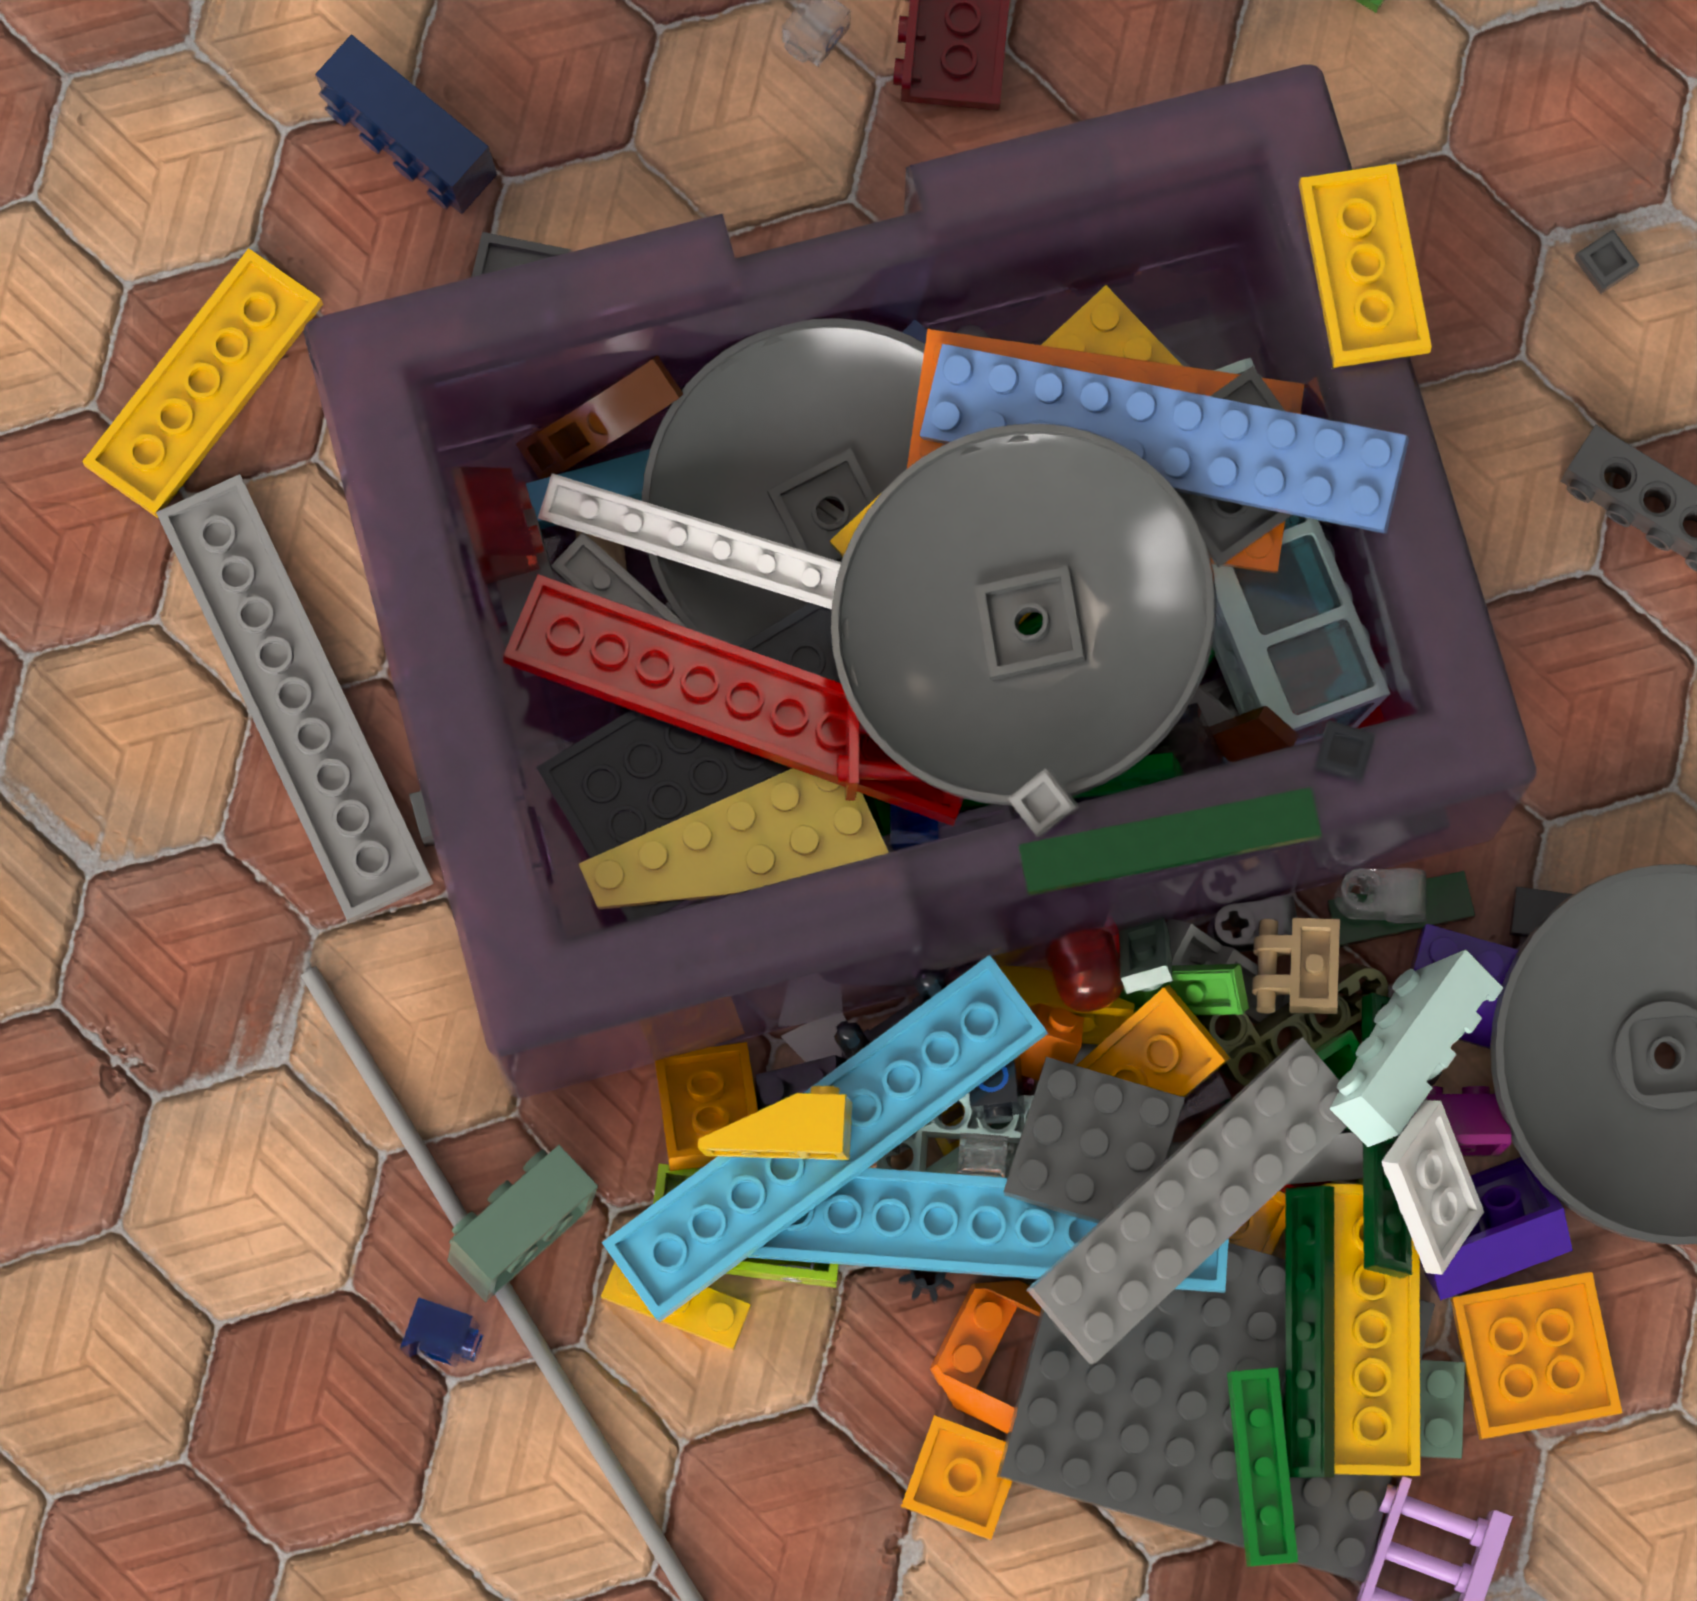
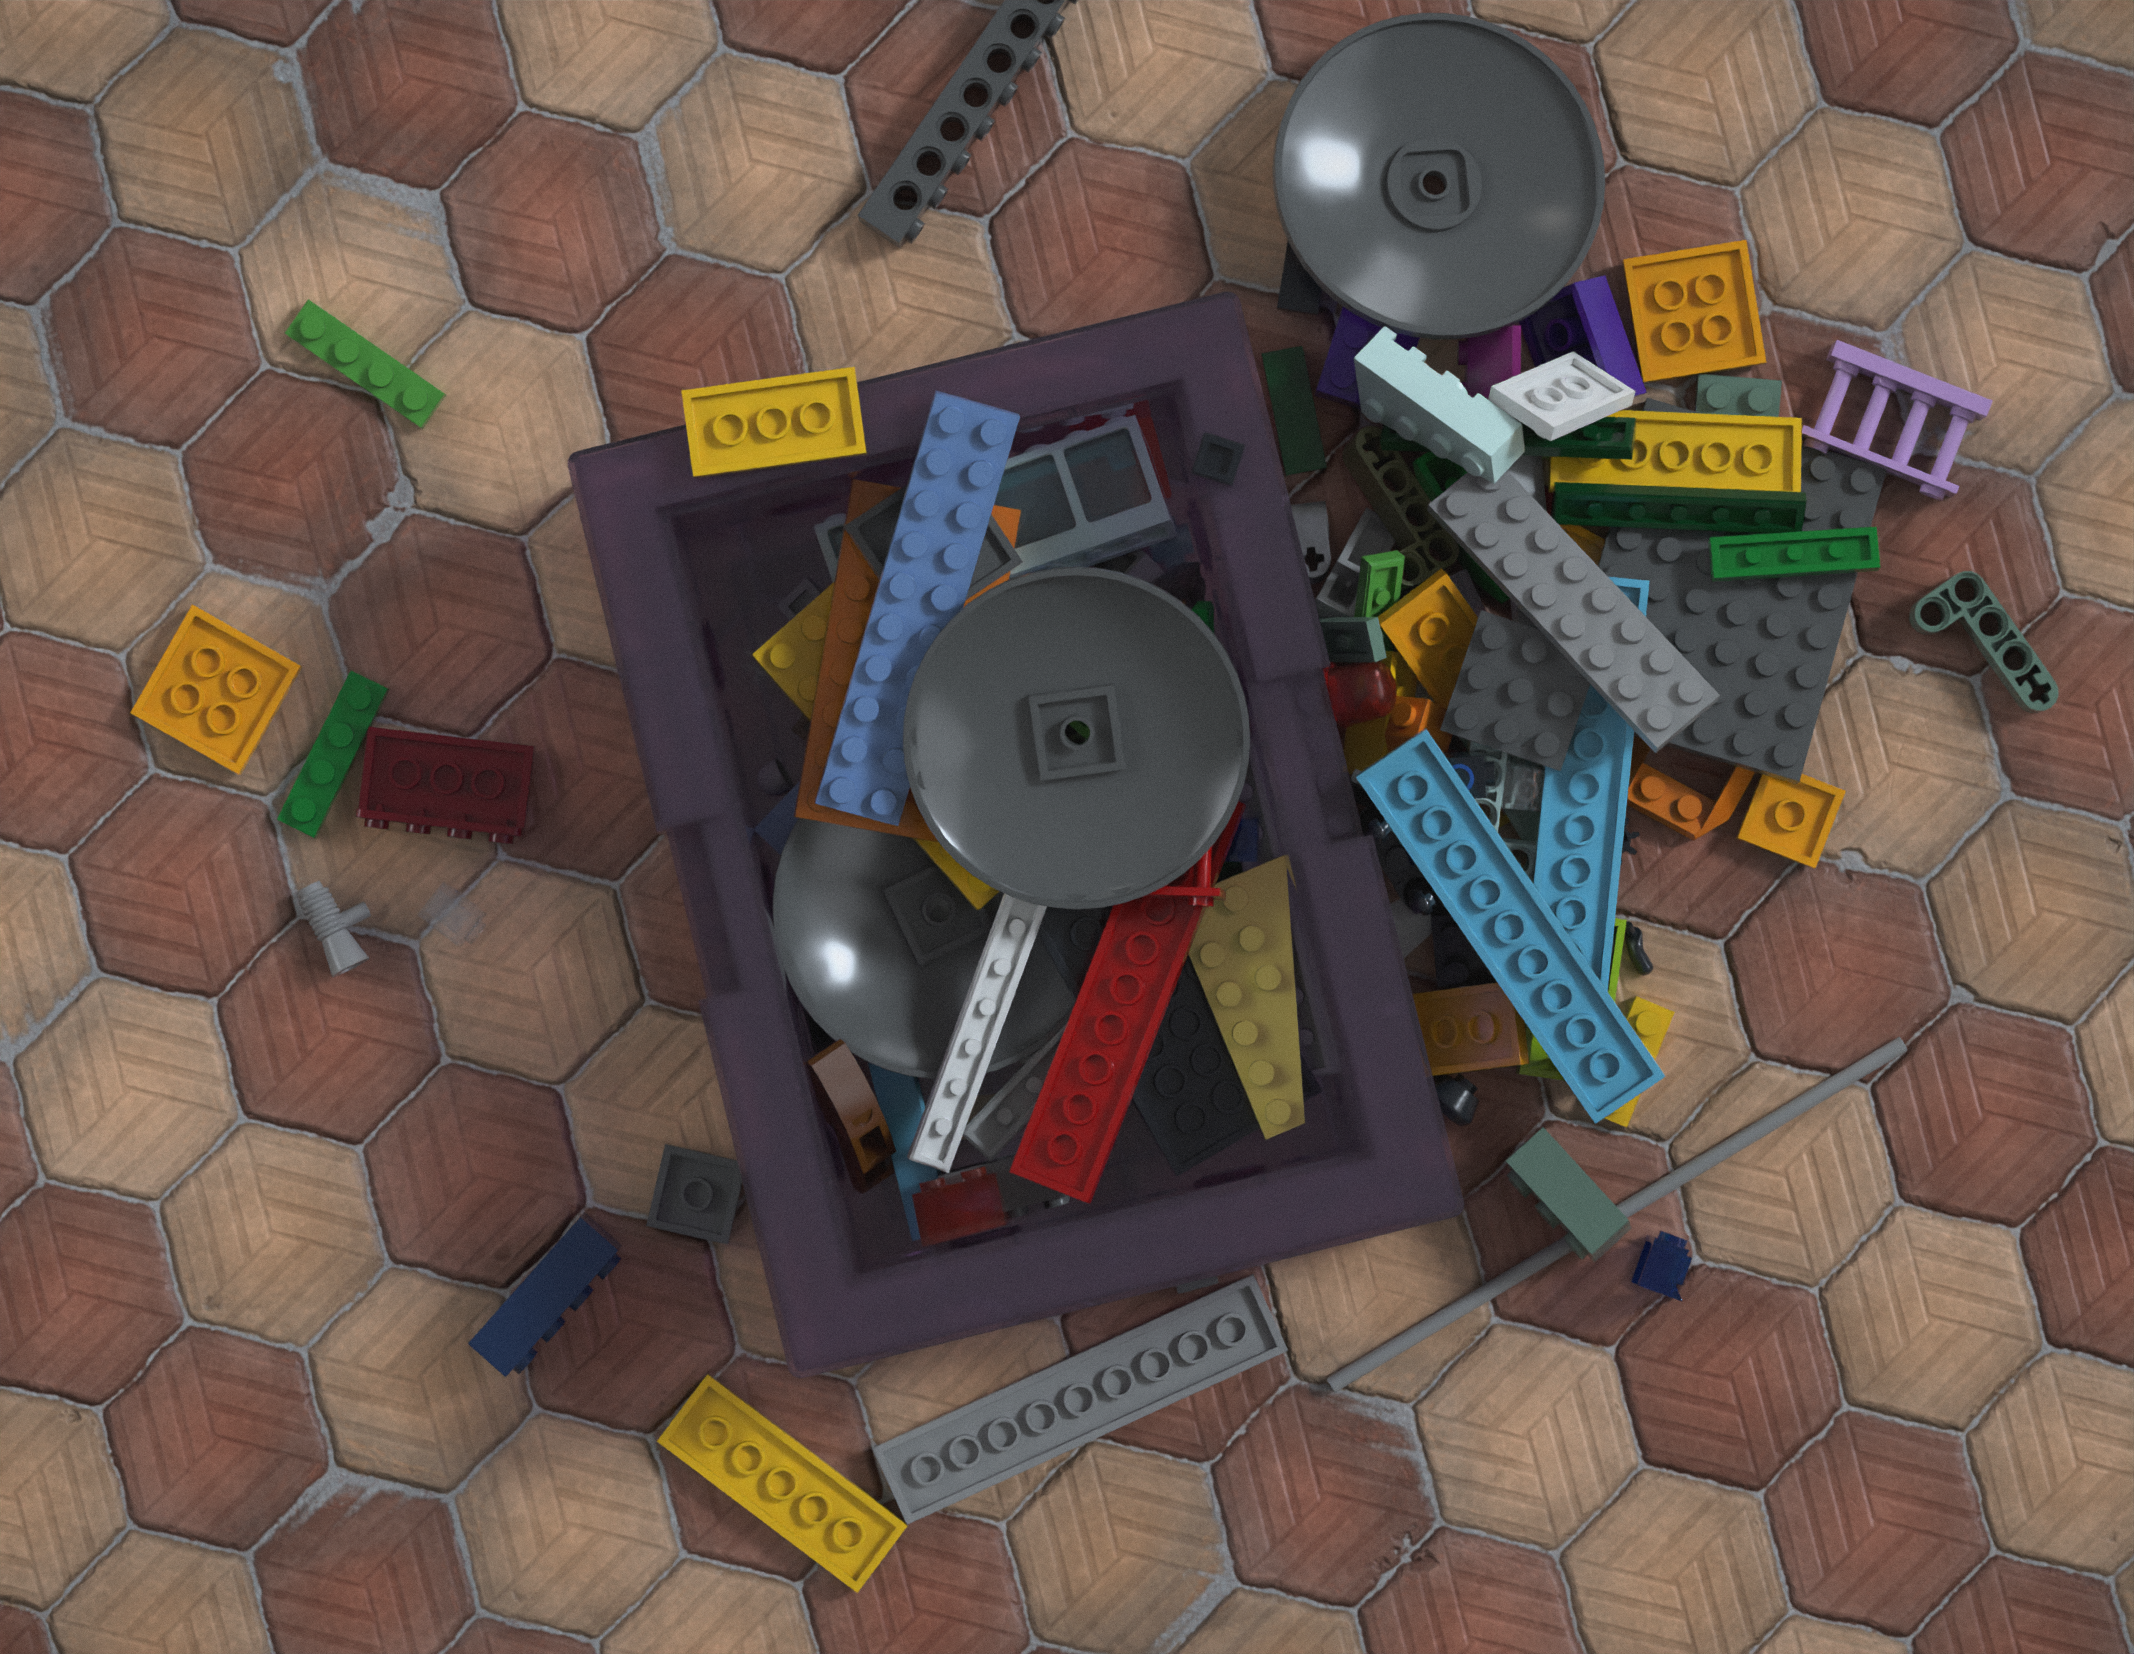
camera: 85 degrees left, 10 degrees up
yellow slope [698,1086,852,1160] -> none
light grey tile [1008,768,1079,838] -> none
dark green tile [1018,787,1322,896] -> none
reddish brown tile [1203,705,1299,768] -> none
tan plate [1252,918,1340,1014] -> none
clear piece [1334,868,1427,923] -> none
dark grey tile [1574,230,1640,294] -> none
none -> black cone [1425,1073,1479,1127]
none -> black piece [1625,921,1653,976]

